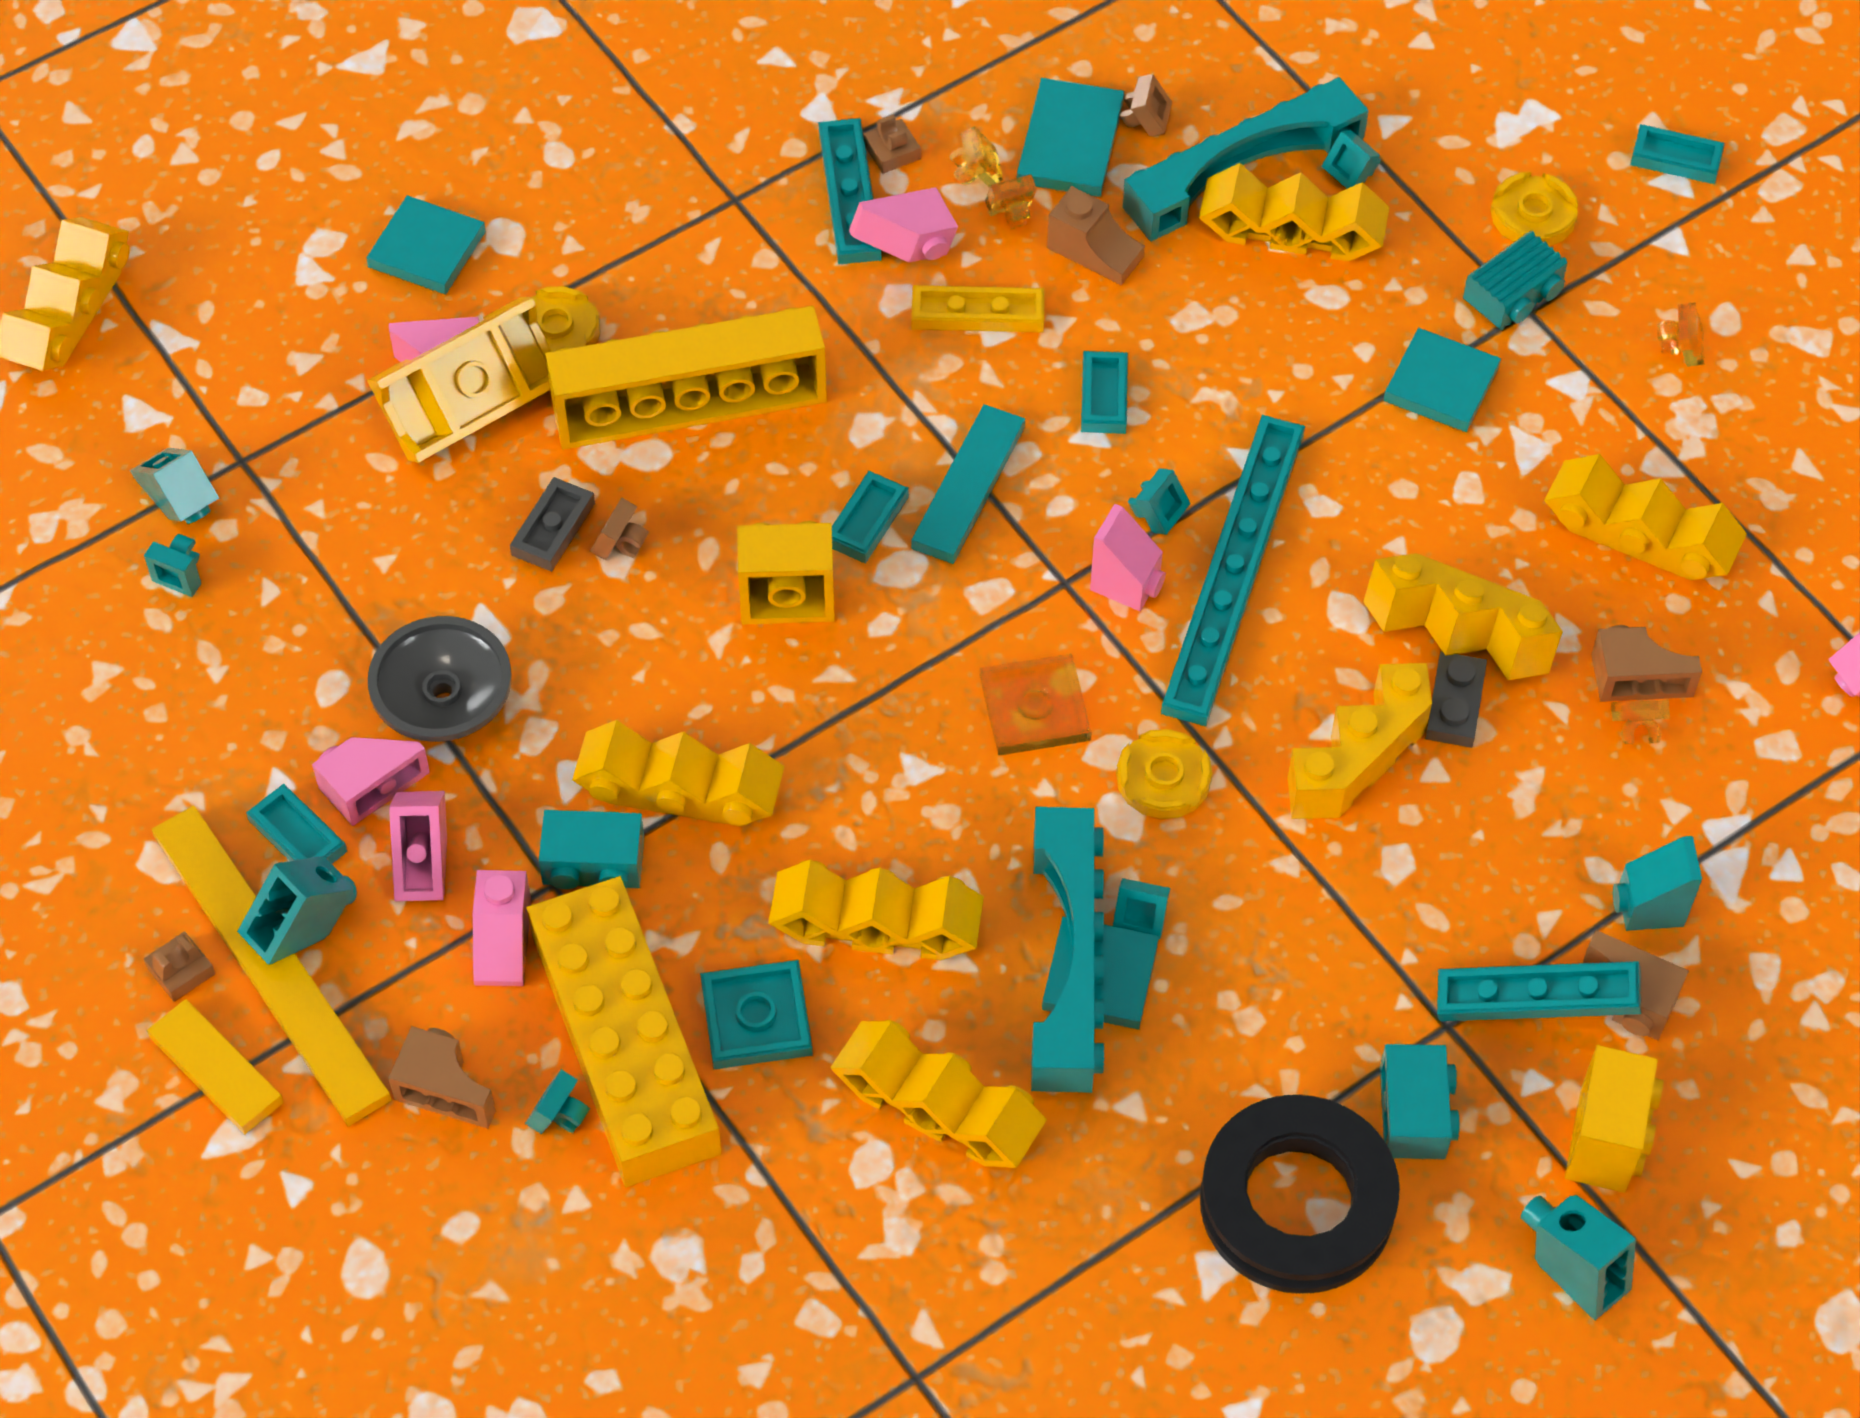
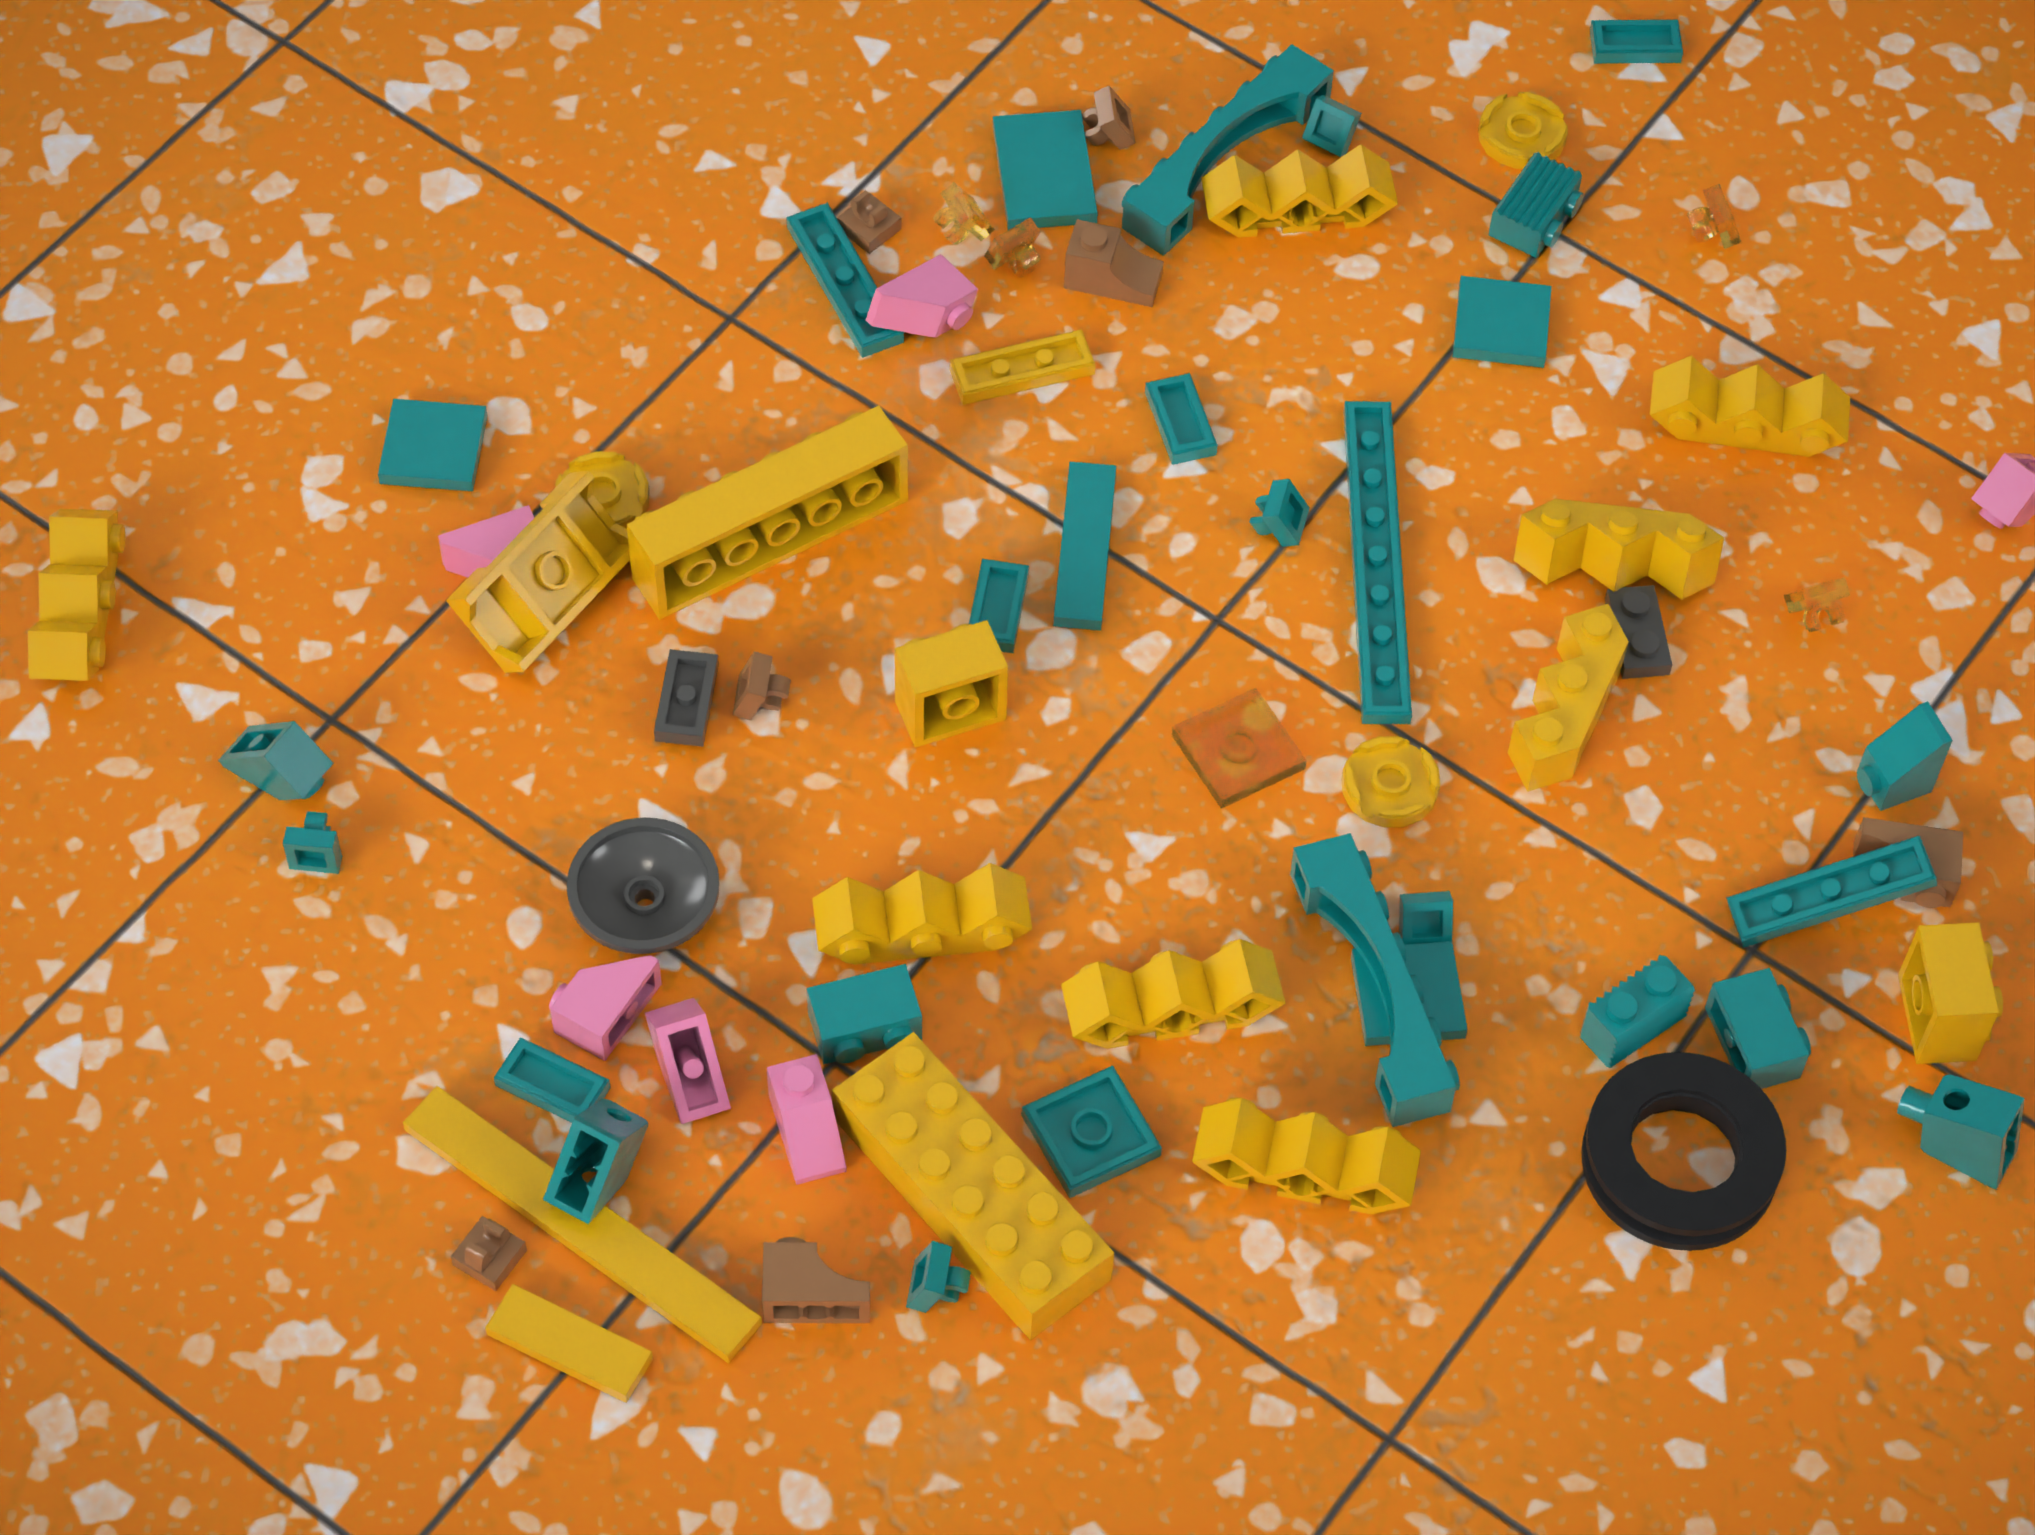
camera: 20 degrees left, 0 degrees up
bright pink slope [1090,504,1166,611] -> none
medium nougat arch [1591,625,1702,702] -> none
none -> teal brick [1580,955,1695,1068]

